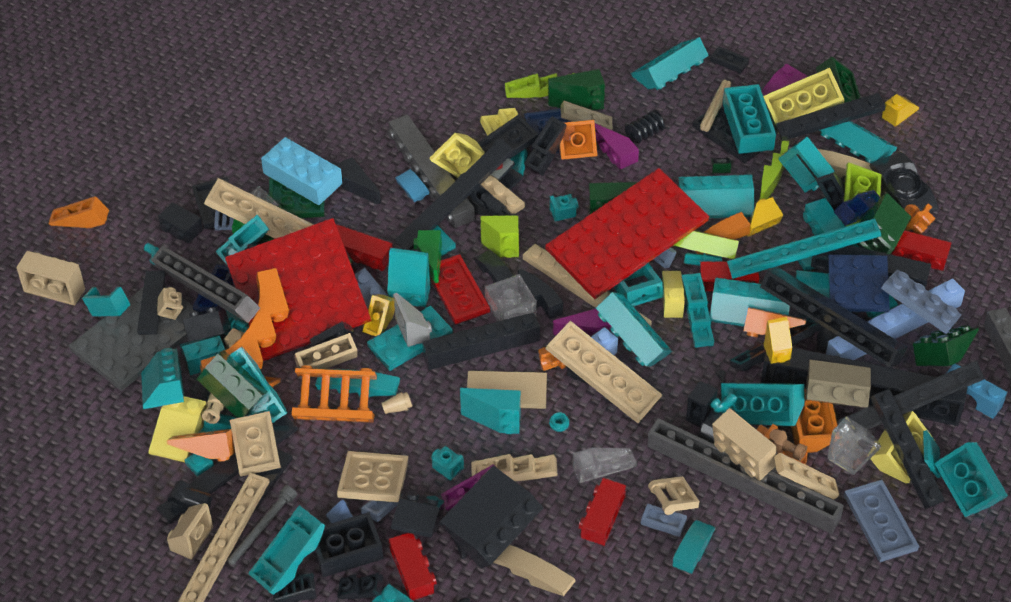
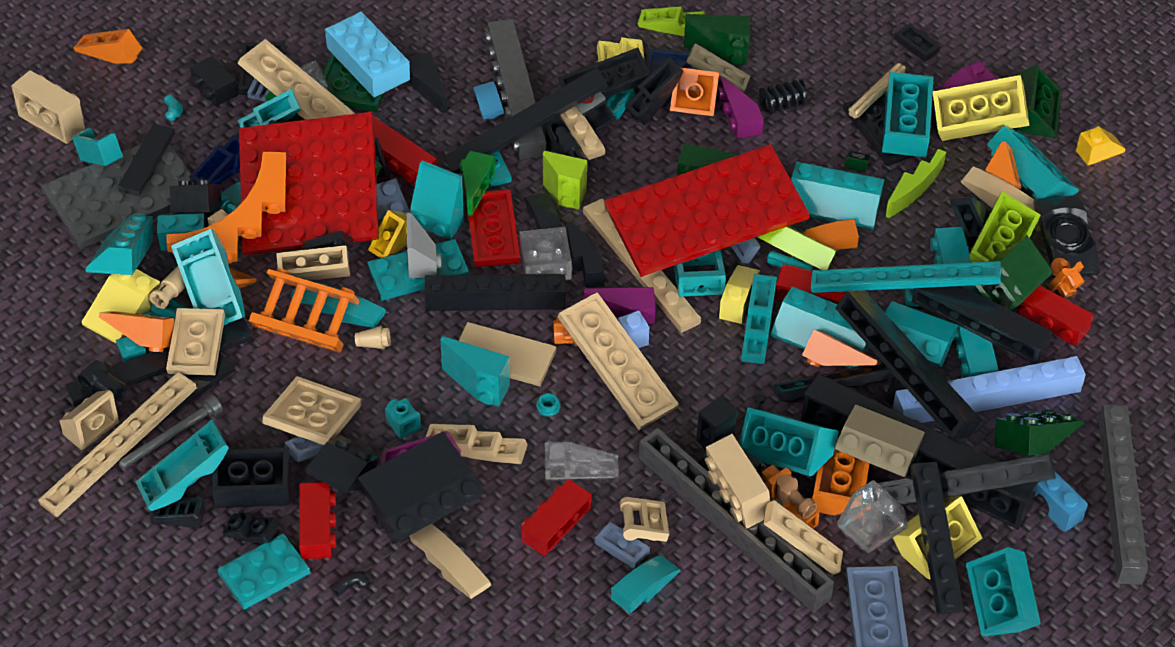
camera: 15 degrees right, 0 degrees up
flat silver brick [151,246,260,323] -> none
tan brick [157,287,183,320] -> none
dark green slope [197,350,268,418] -> none
medium blue slope [326,500,353,523] -> none
light yellow slope [429,133,485,178] -> none
teal brick [549,194,579,222] -> none
slope [596,292,673,367] -> none
teal slope [631,37,709,90] -> none
teal arm [710,393,737,413] -> none
yellow slope [747,197,783,237] -> none
yellow slope [764,317,792,364] -> none
black plate [776,93,886,141] -> none
teal window [778,137,834,193] -> none
dark blue plate [828,255,890,312] -> none
clear blue slope [834,190,881,226] -> none
sand blue plate [881,270,962,334] -> none
teal piece [923,430,941,478] -> none
none -> orange slope [985,142,1022,189]

